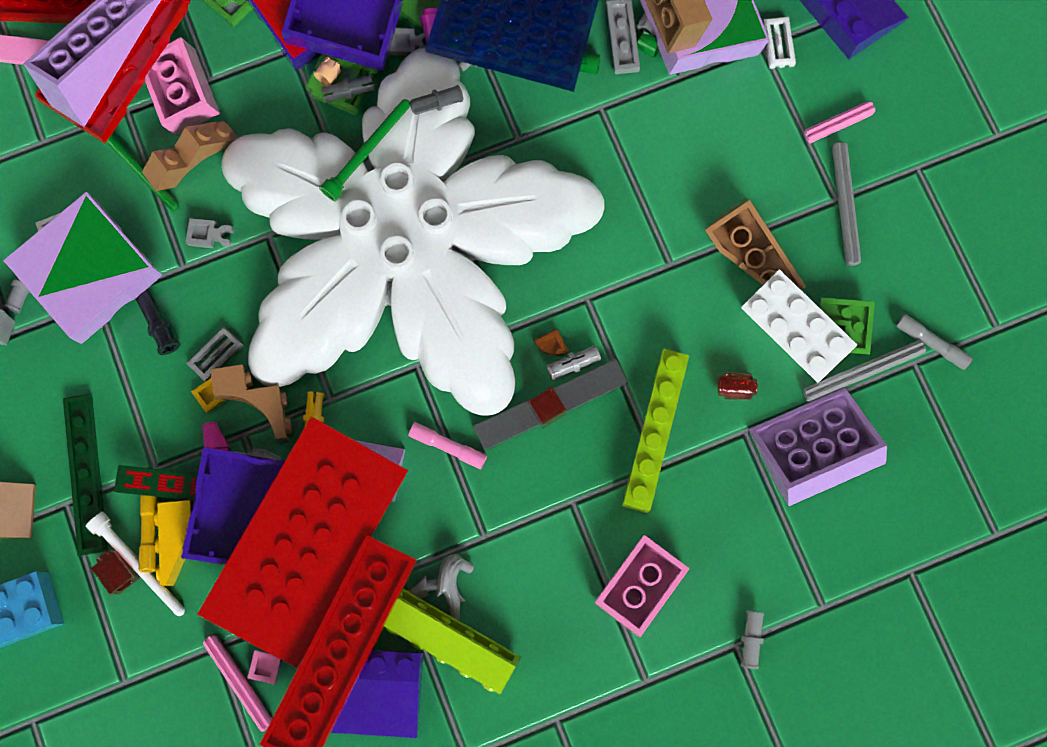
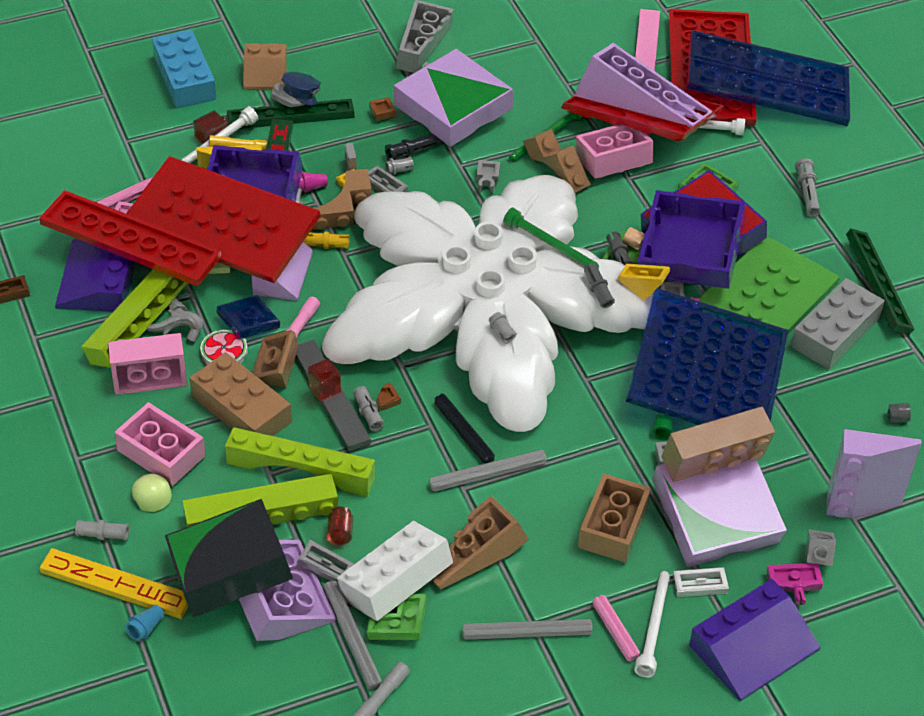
camera: 85 degrees right, 30 degrees down
none -> yellow tile [40,548,189,619]
none -> bright pink brick [108,333,187,395]
none -> dark azure cone [125,605,165,641]
none -> yellowish green hair [131,473,172,512]
none -> black tile [165,498,293,618]
none -> lime brick [182,474,338,527]
none -> medium nougat brick [189,352,292,436]
none -> tile [200,330,248,365]
none -> clear blue plate [216,295,280,340]
none -> medium nougat slope [253,330,299,388]
none -> dark blue piece [271,72,321,108]
none -> light grey tile [297,540,354,586]
none -> light grey tile [345,143,357,171]
none -> dark orange plate [369,97,396,121]
none -> light grey pin [385,157,414,176]
none -> light grey axle [429,449,547,492]
none -> black axle [434,393,495,464]
none -> light grey pin [489,312,517,343]
none -> medium nougat brick [578,473,651,563]
none -> yellow slope [618,264,670,301]
none -> white piece [634,571,670,678]

